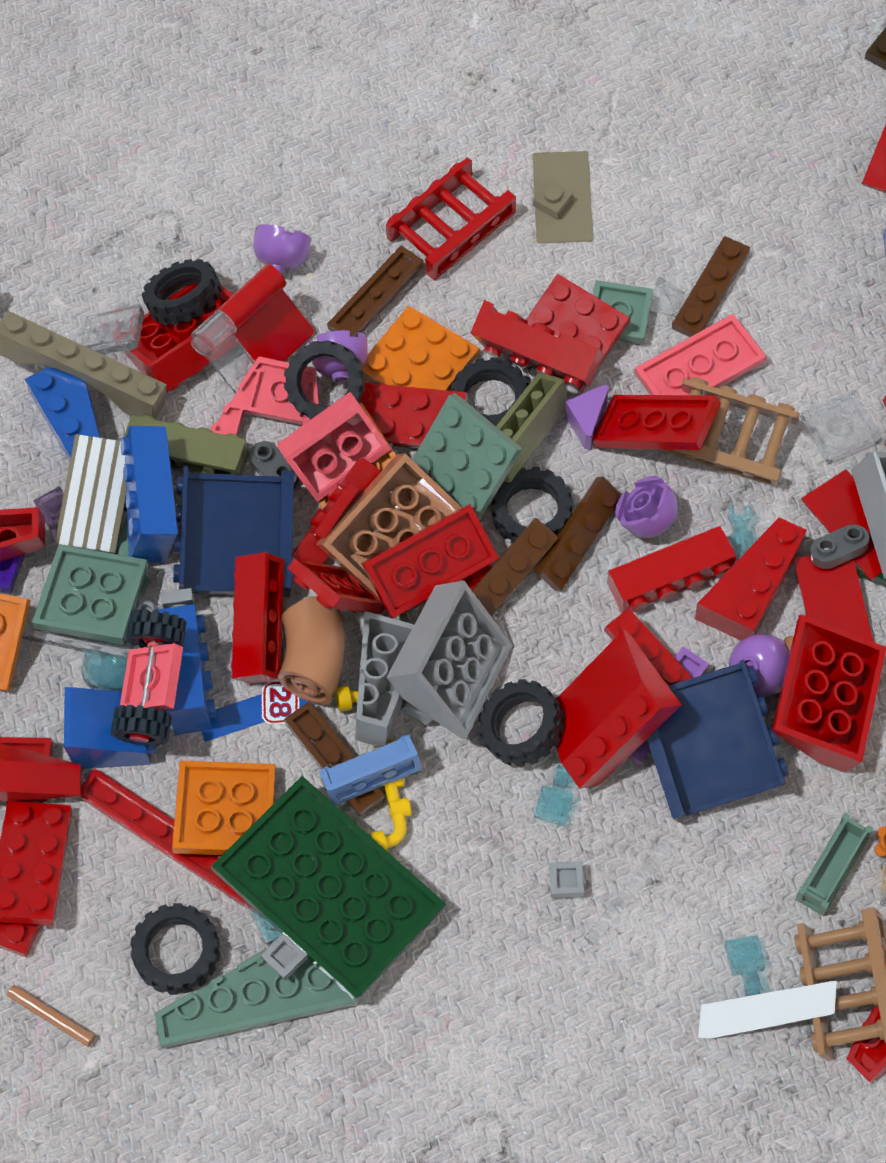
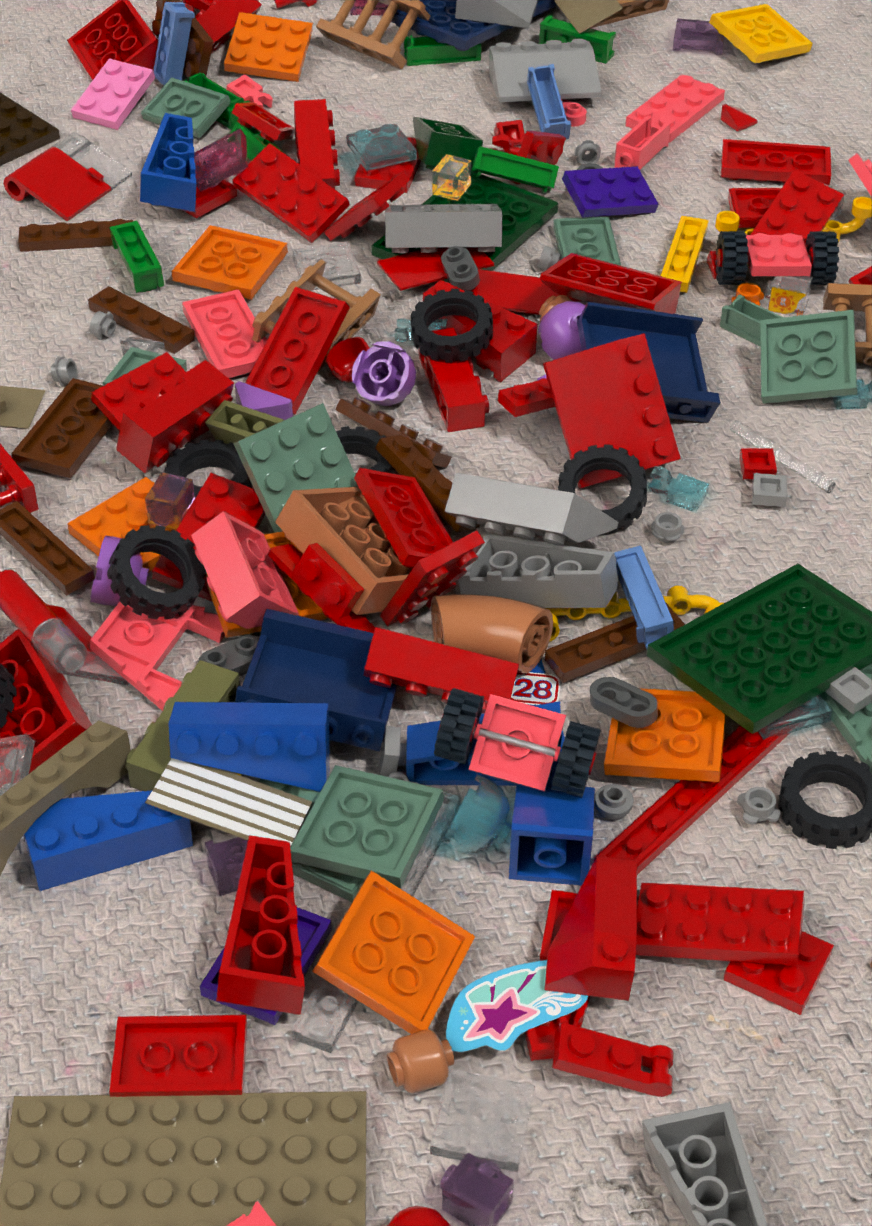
camera: 85 degrees left, 20 degrees down
none -> reddish brown plate [11,378,113,478]
none -> reddish brown plate [18,219,133,252]
none -> light grey plate [51,357,78,387]
none -> light grey plate [89,311,116,340]
none -> green container [110,221,164,293]
none -> brick [145,472,195,530]
none -> orange plate [172,225,288,300]
none -> red hair [326,337,370,383]
none -> black tyre [410,289,493,363]
none -> dark grey plate [590,677,658,728]
none -> light grey plate [595,784,634,821]
none -> light grey plate [651,512,684,543]
none -> light grey plate [737,787,781,825]
none -> red plate [739,448,777,479]
none -> sand green plate [760,310,857,404]

